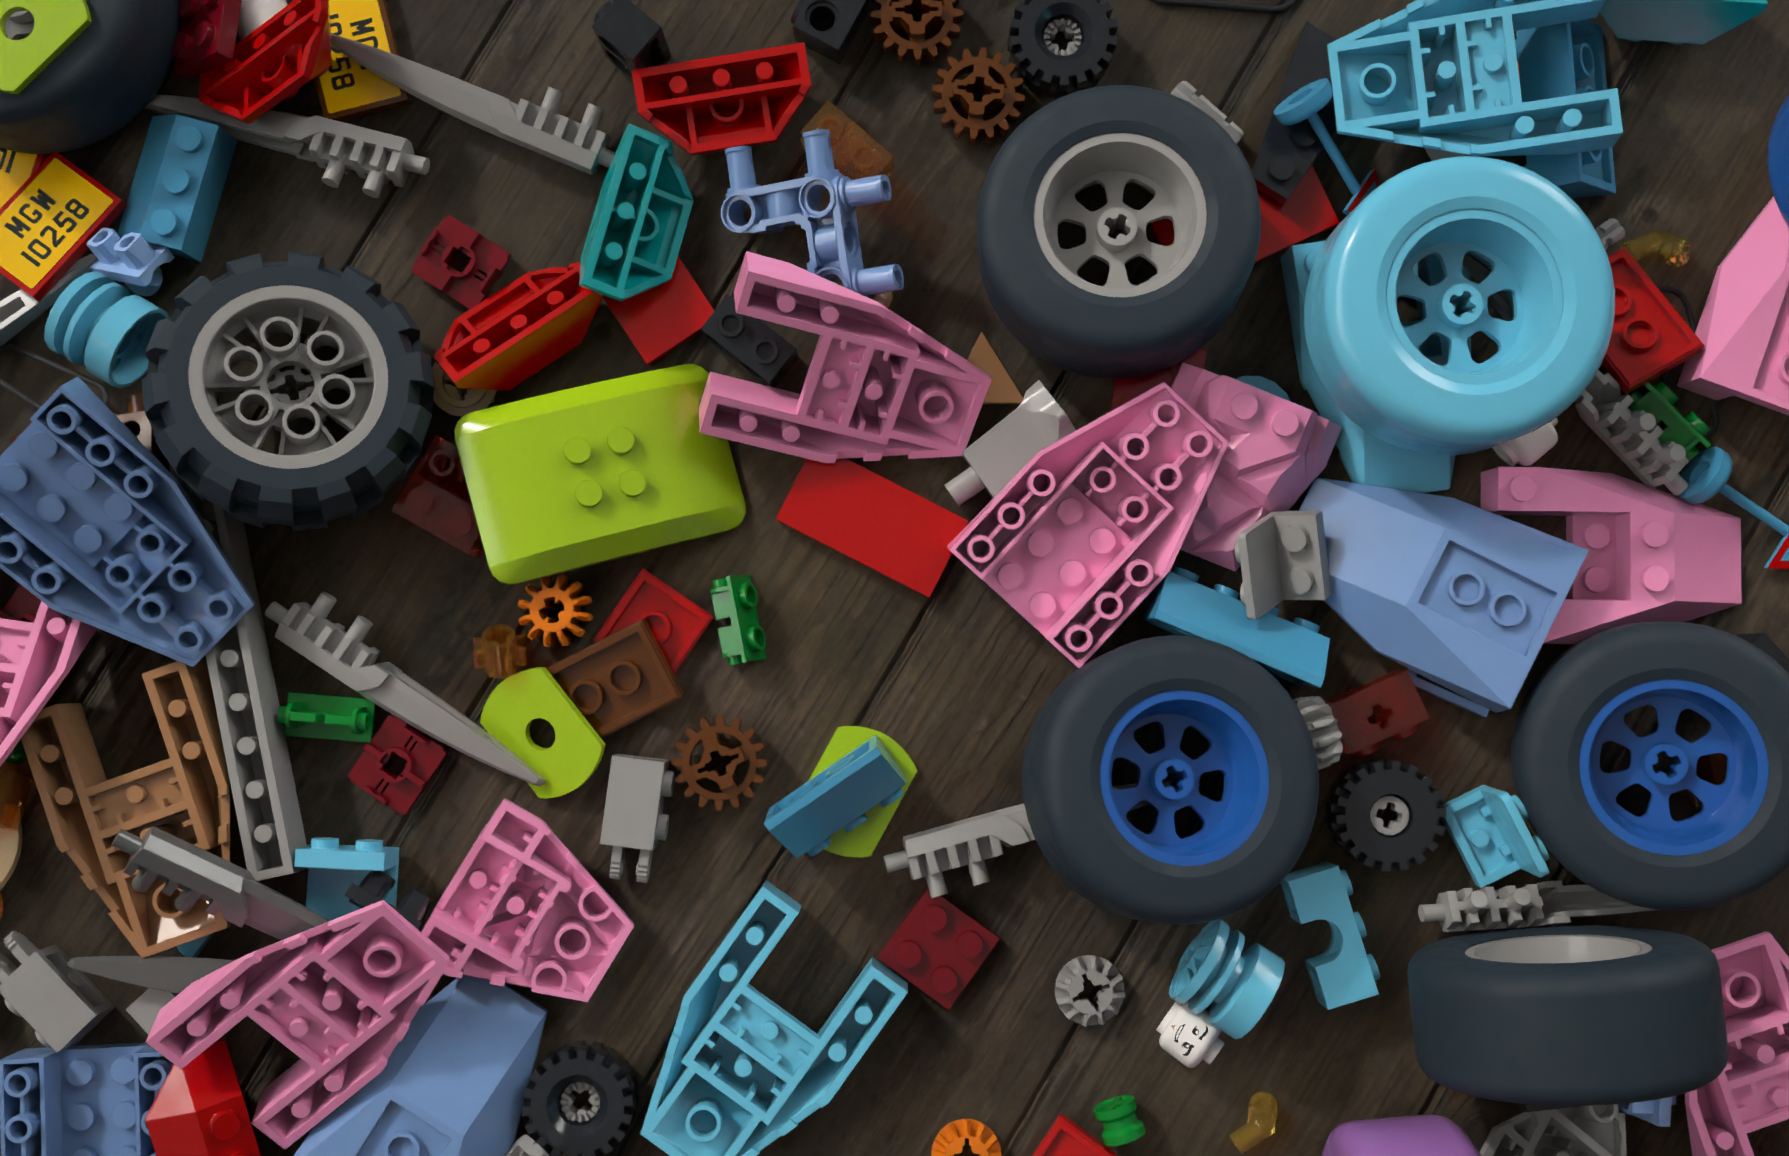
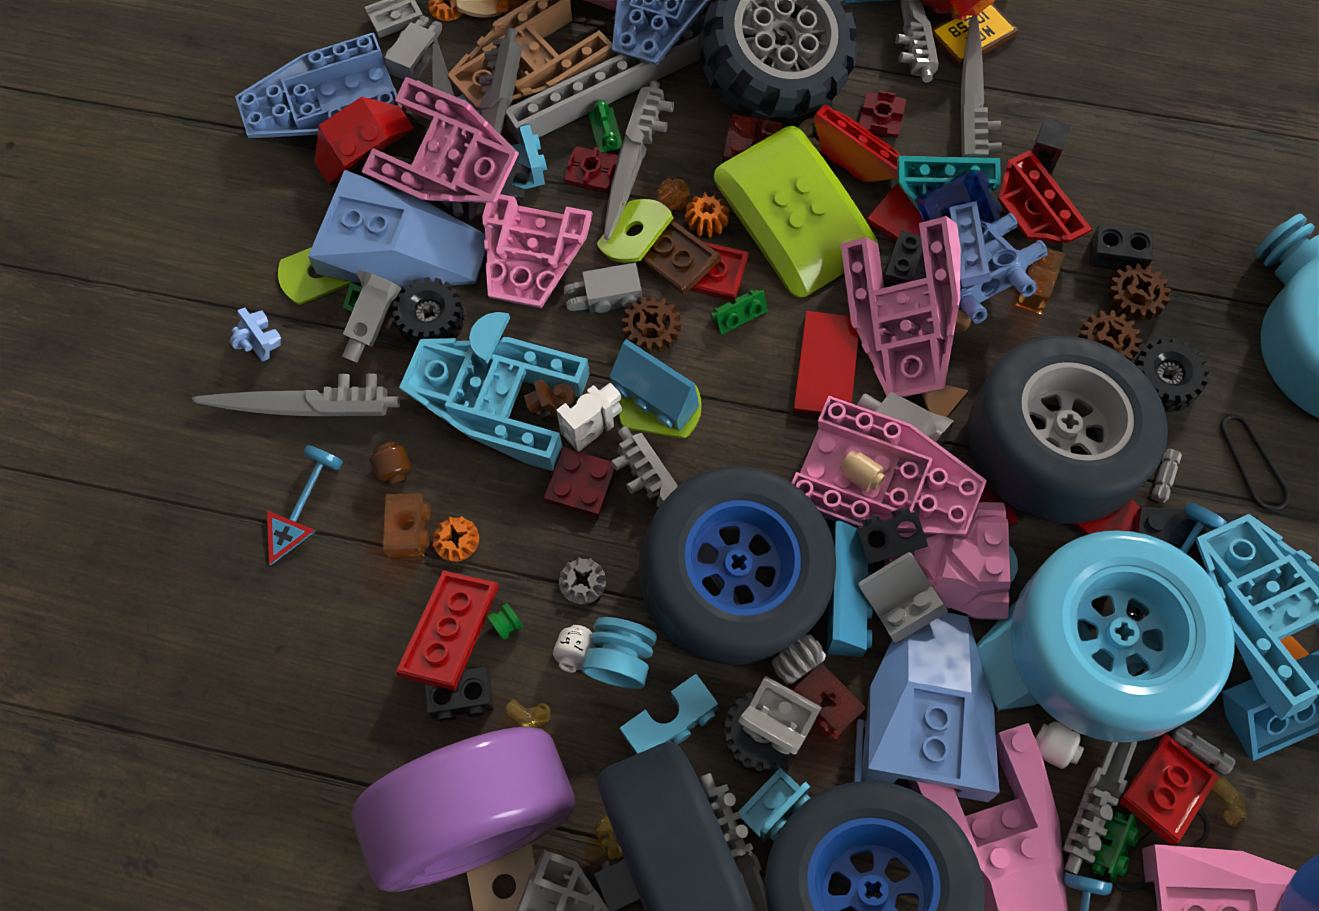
camera: 80 degrees right, 20 degrees down
none -> medium azure tile [469,312,510,364]
none -> reddish brown hips [524,379,575,422]
none -> white hips [556,383,622,452]
none -> light grey bracket [738,676,822,754]
none -> tan brick [839,451,886,492]
none -> black brick [857,506,928,564]
none -> clear blue panel [914,170,1000,222]
none -> medium blue plate [949,201,991,287]

